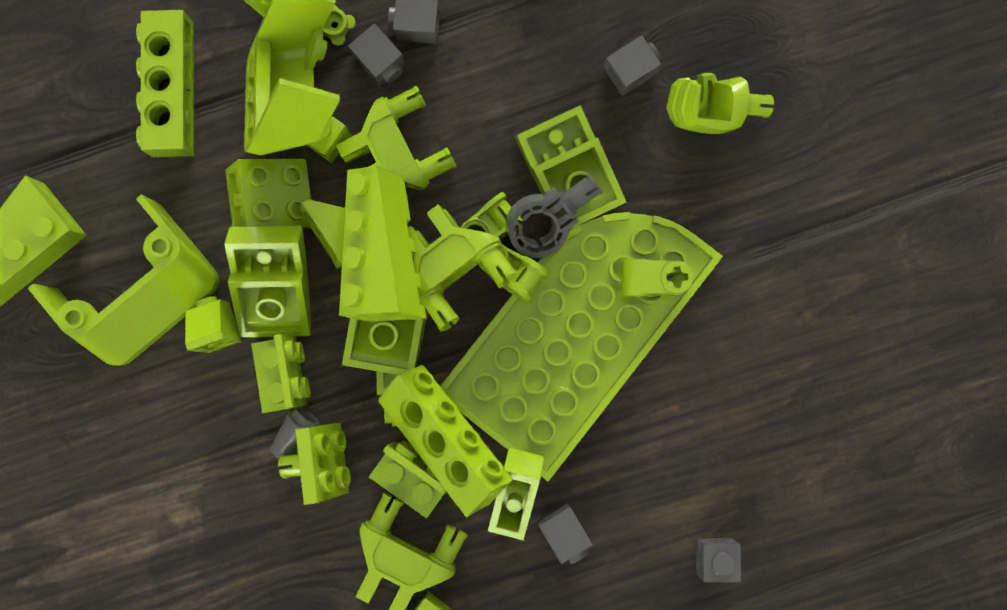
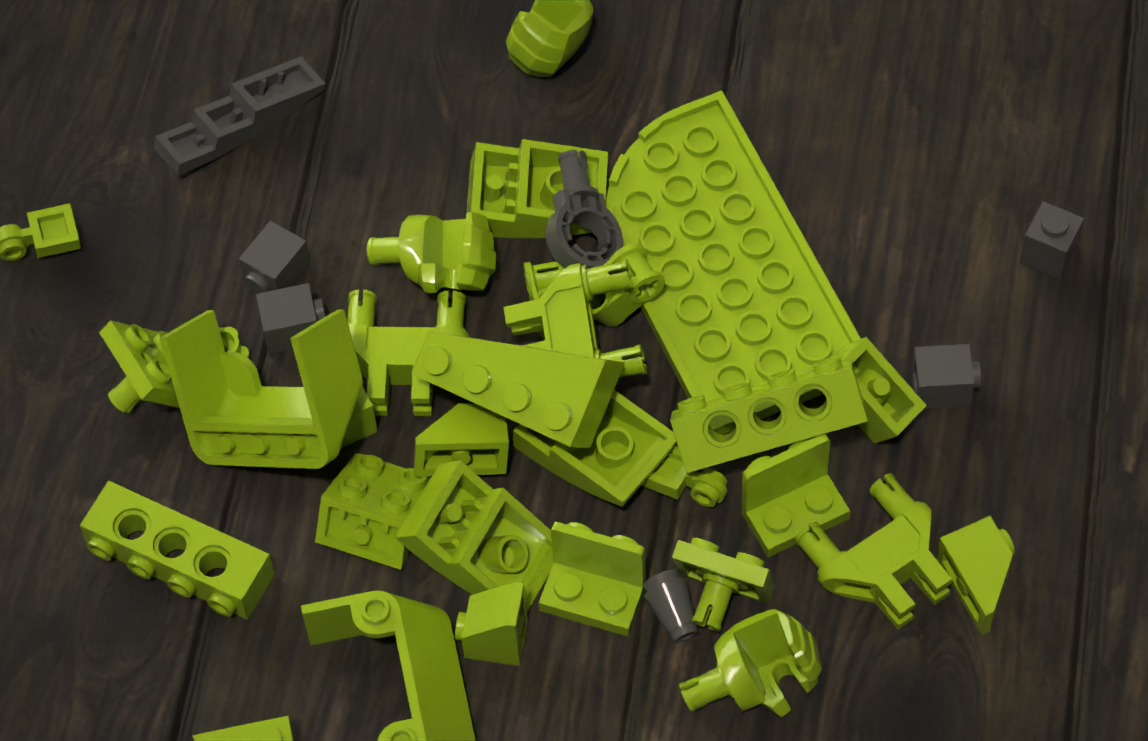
camera: 65 degrees left, 25 degrees down
dark grey brick [603,35,661,96] -> none
lime piece [623,259,694,297] -> none
none -> lime piece [367,212,496,293]
none -> lime piece [679,609,822,717]

